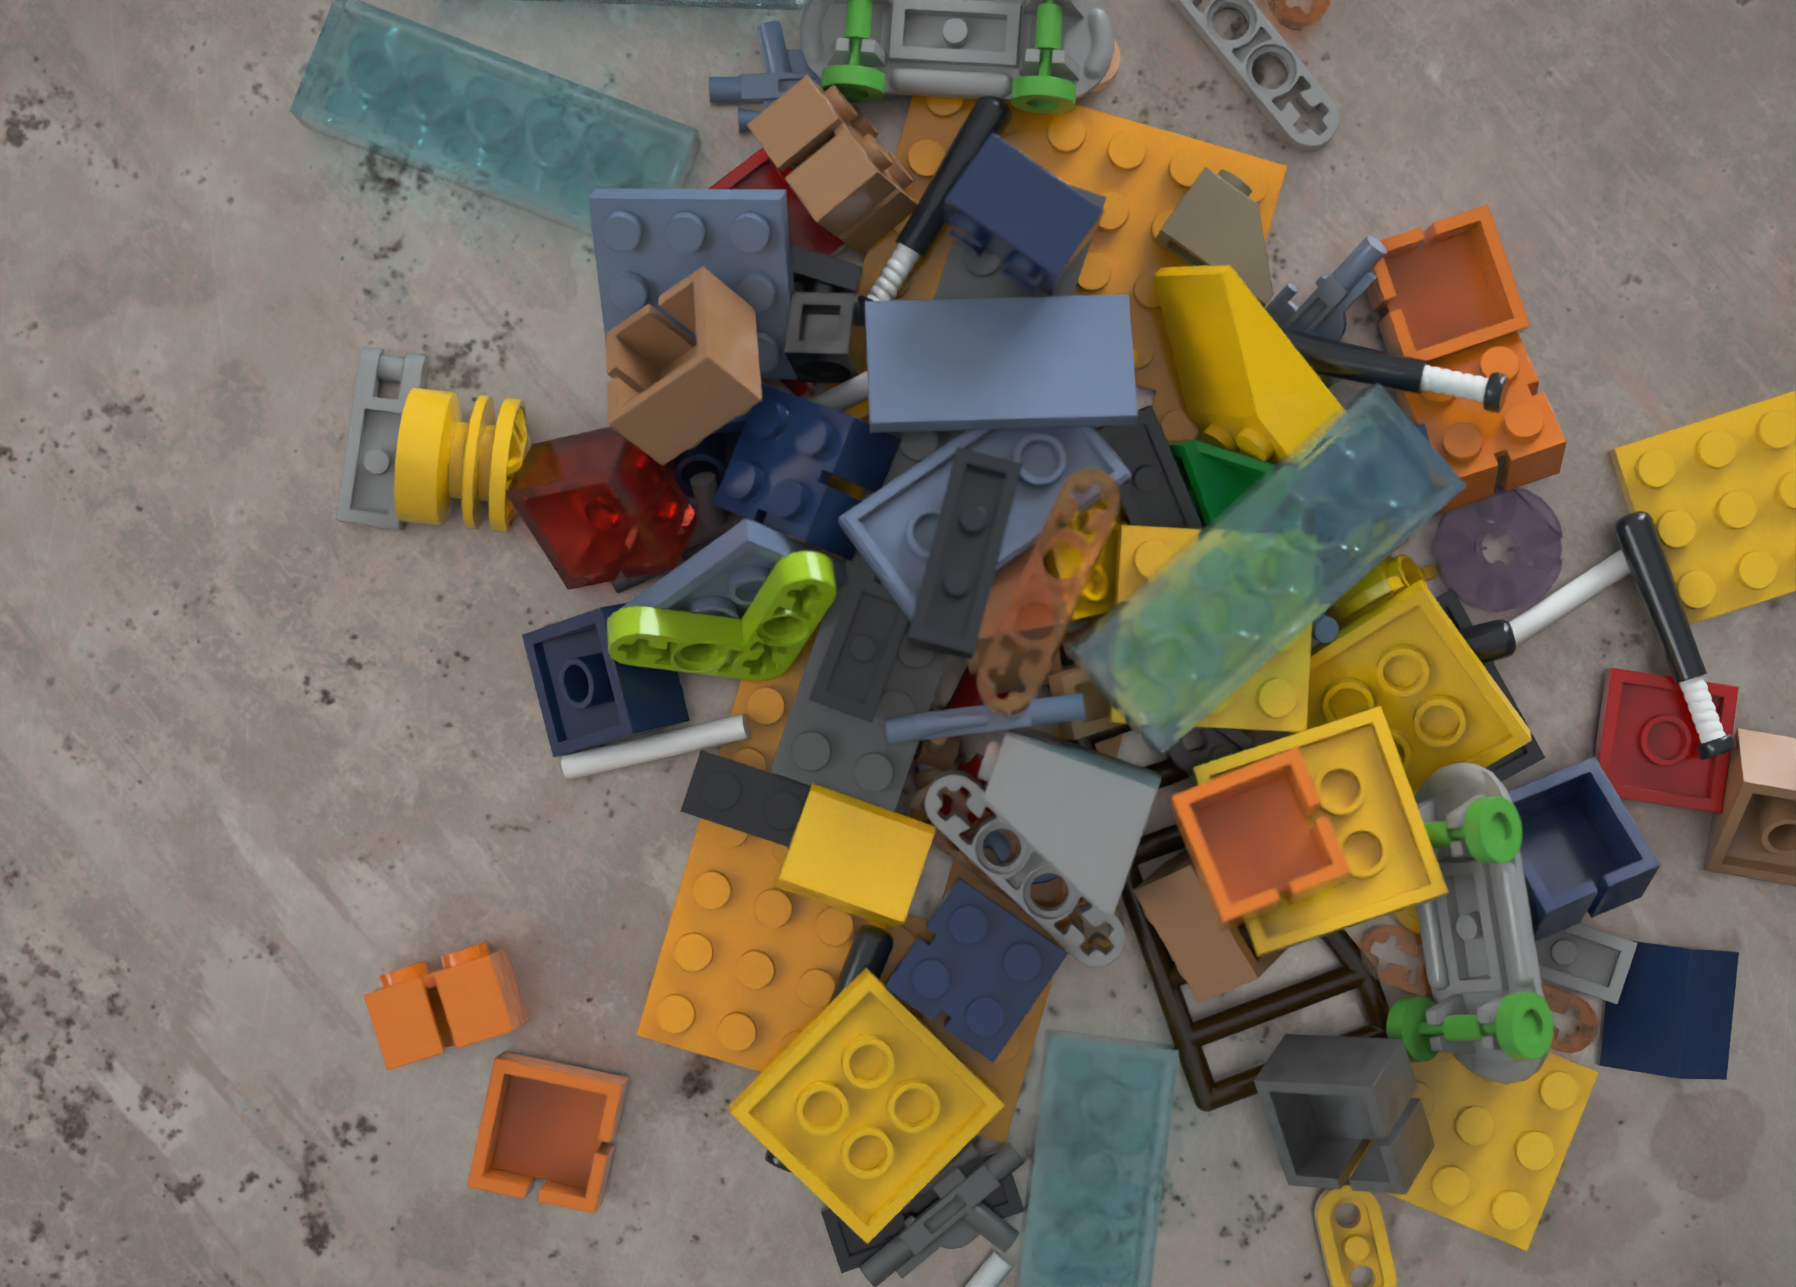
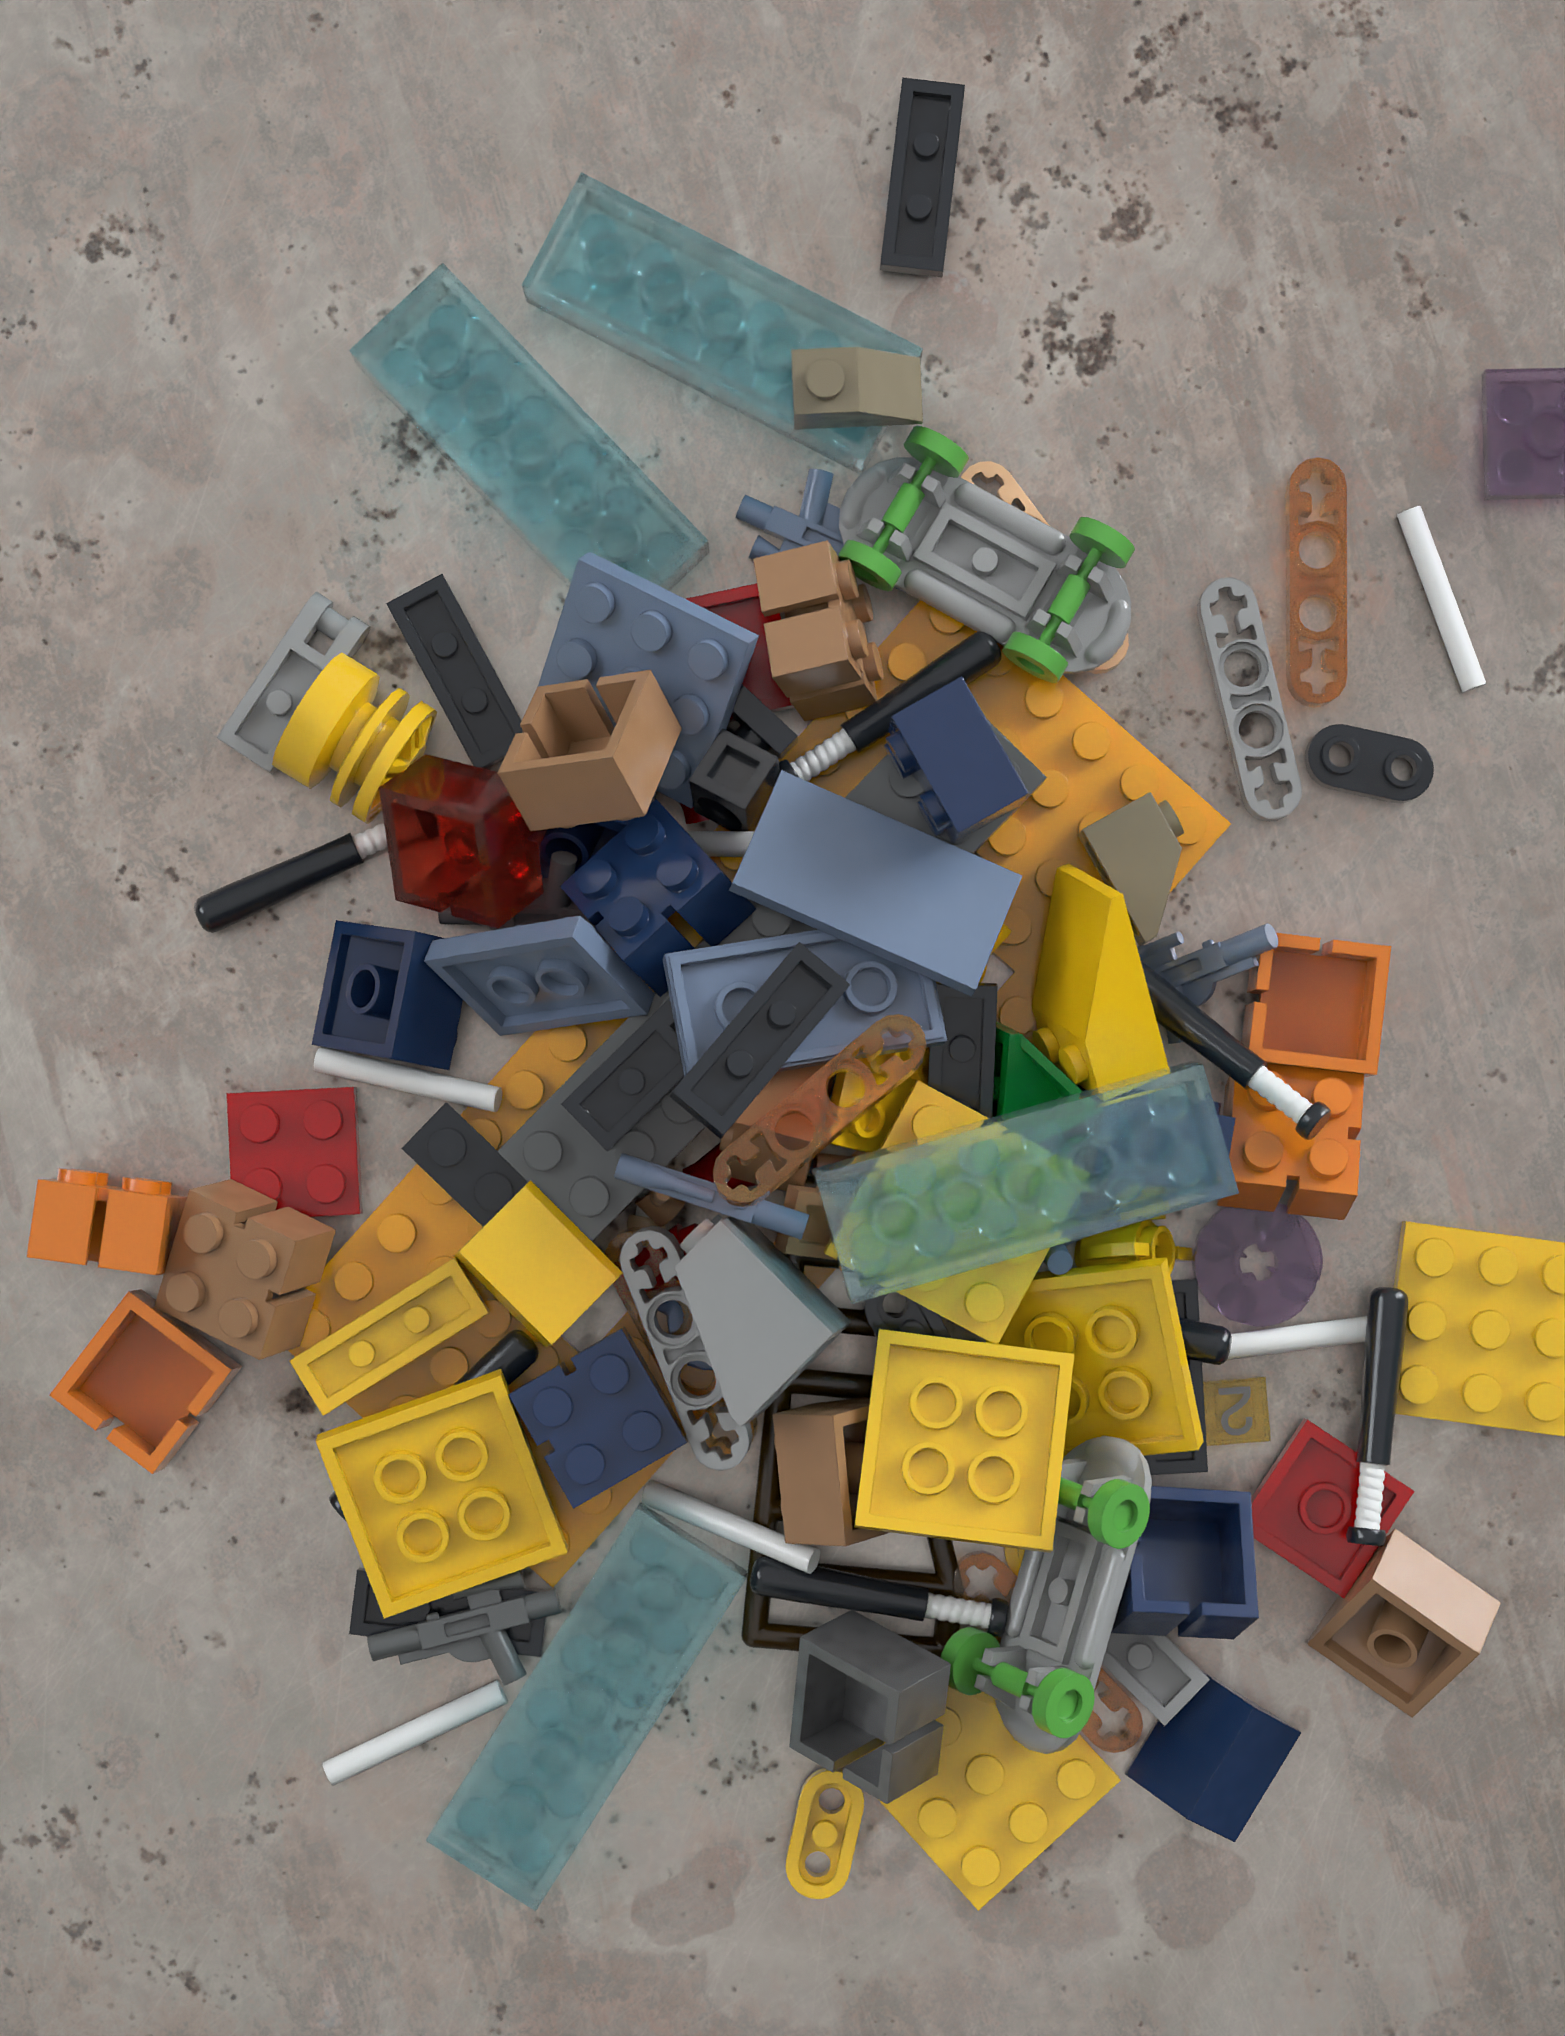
camera: 25 degrees right, 0 degrees up
lime beam [607,551,837,681] -> none
orange piece [1170,746,1351,932] -> none
none -> medium nougat piece [154,1179,336,1360]
none -> black piece [194,799,437,933]
none -> red plate [226,1087,363,1217]
none -> yellow plate [289,1258,490,1416]
none -> black plate [386,574,524,773]
none -> white bar [642,1480,820,1574]
none -> black piece [750,1556,1008,1638]
none -> clear yellow tile [1203,1376,1271,1446]
none -> black plate [1305,724,1434,803]

